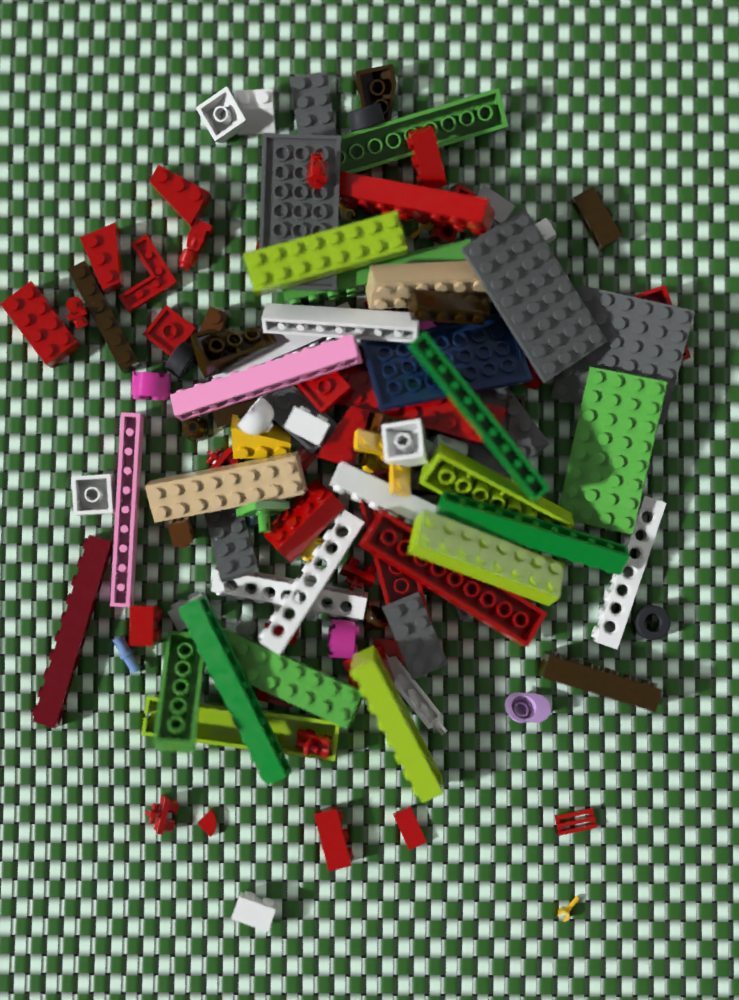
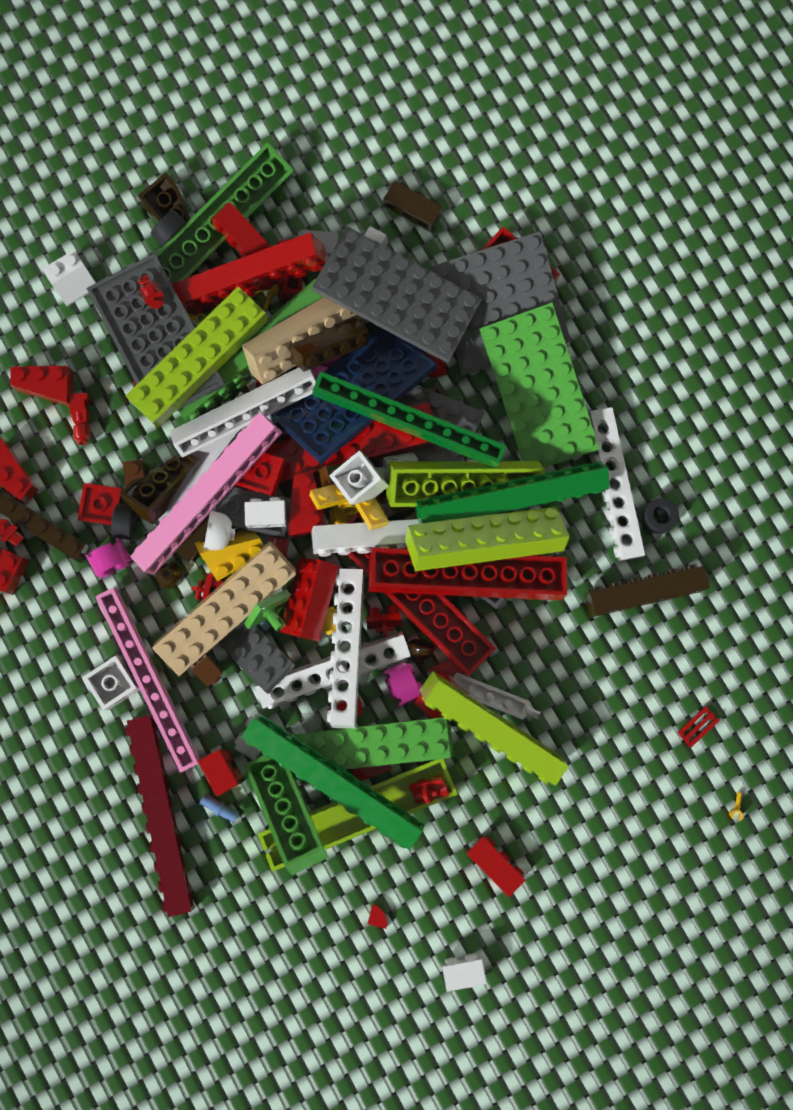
camera: 25 degrees left, 5 degrees down
red plate [119,234,178,313] -> none
red hips [145,795,179,835] -> none
white slope [196,86,247,144] -> none
dark grey plate [289,71,336,135] -> none
dark grey plate [382,592,449,680] -> none
red tile [393,805,427,850] -> none
lavender piece [505,692,551,723] -> none

